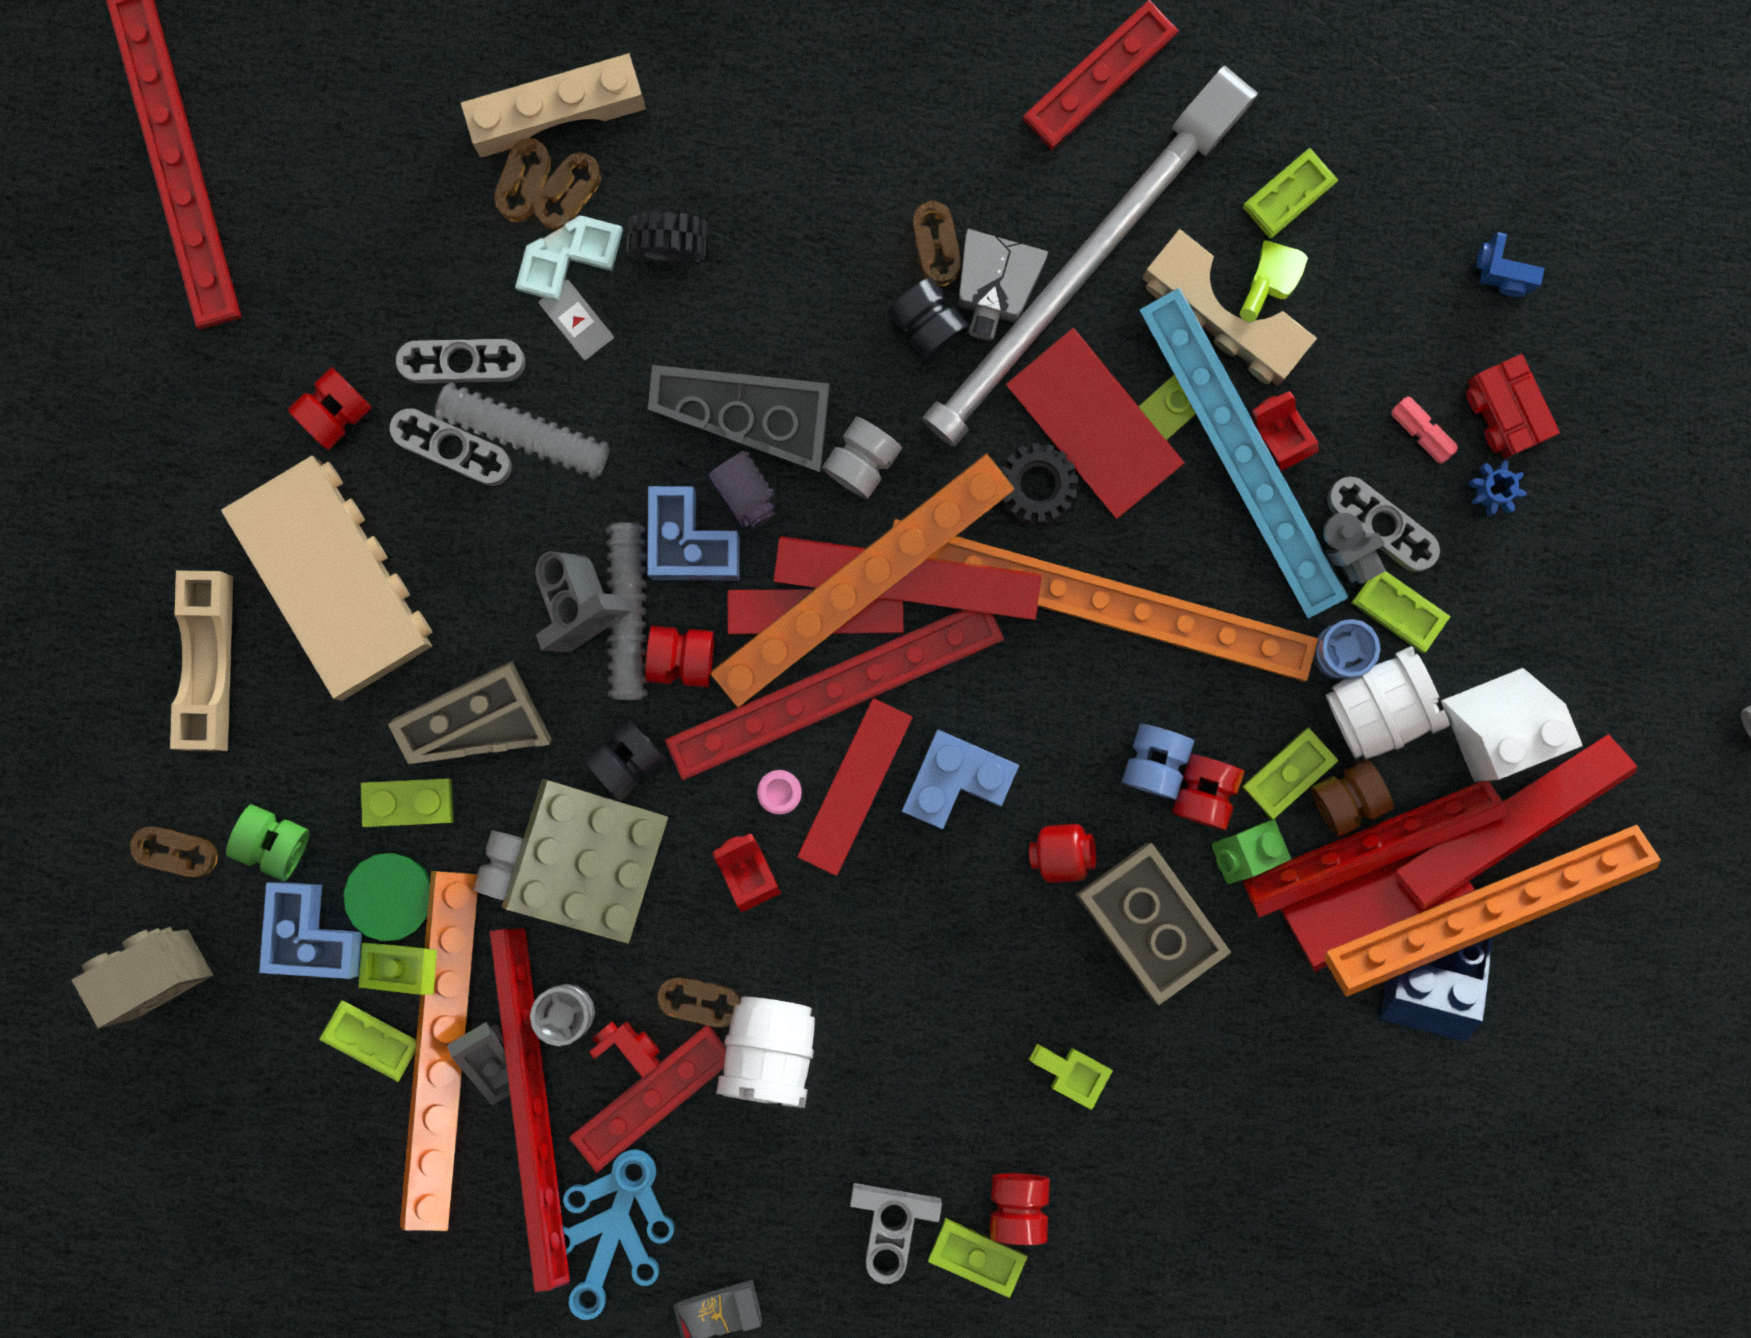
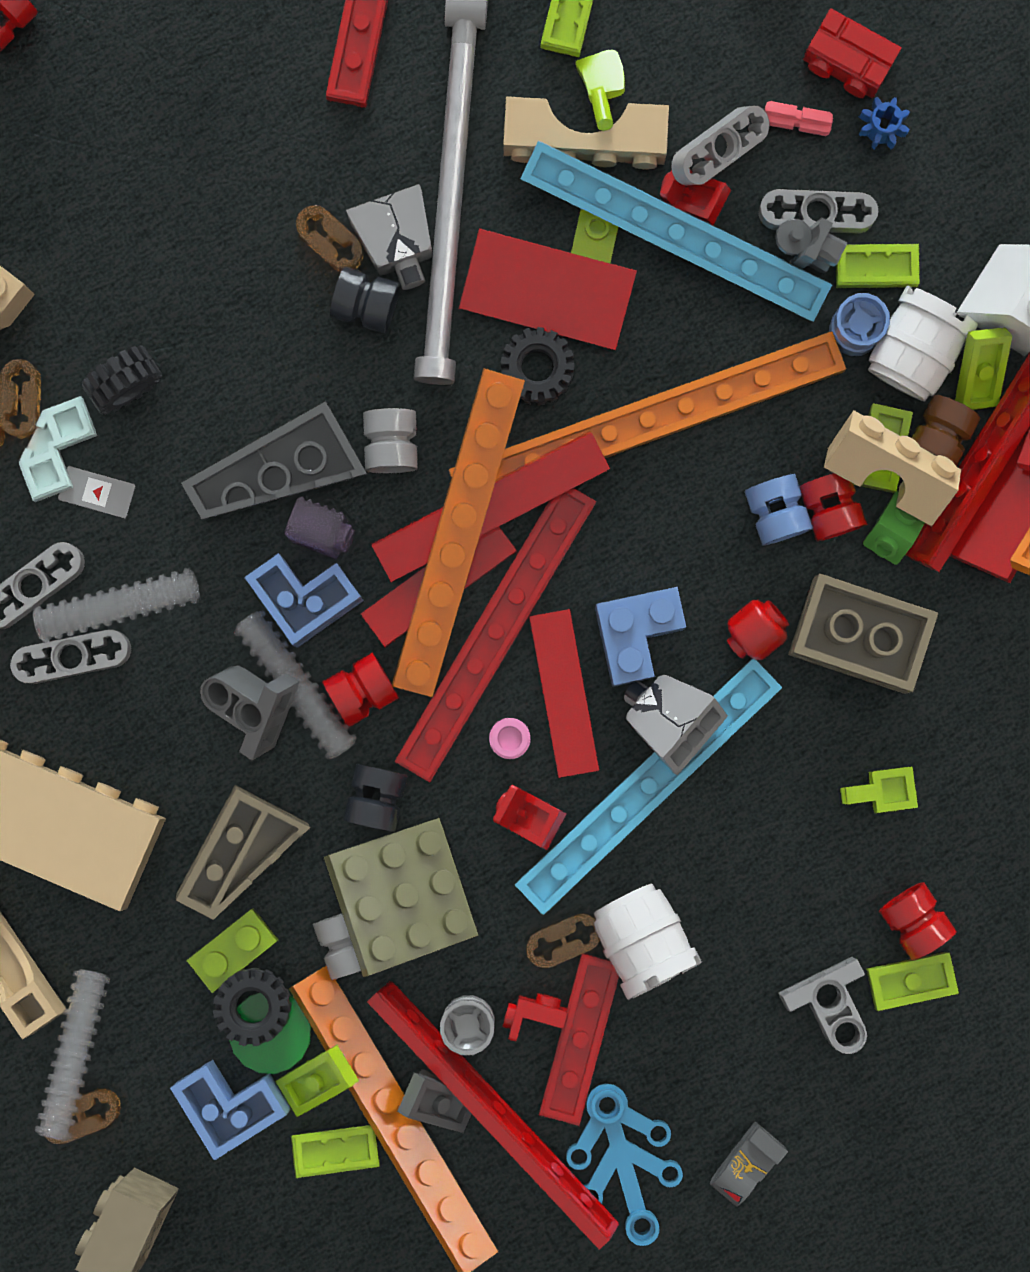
camera: 30 degrees left, 0 degrees up
bright green wheel [226,804,310,881] -> none
none -> clear piece [34,969,110,1141]
none -> black tyre [213,968,292,1046]
none -> medium azure plate [515,659,782,915]
none -> light grey torso [624,675,728,775]
none -> light grey beam [672,106,769,185]
none -> tan arch [824,411,961,526]
none -> lime plate [955,327,1013,410]

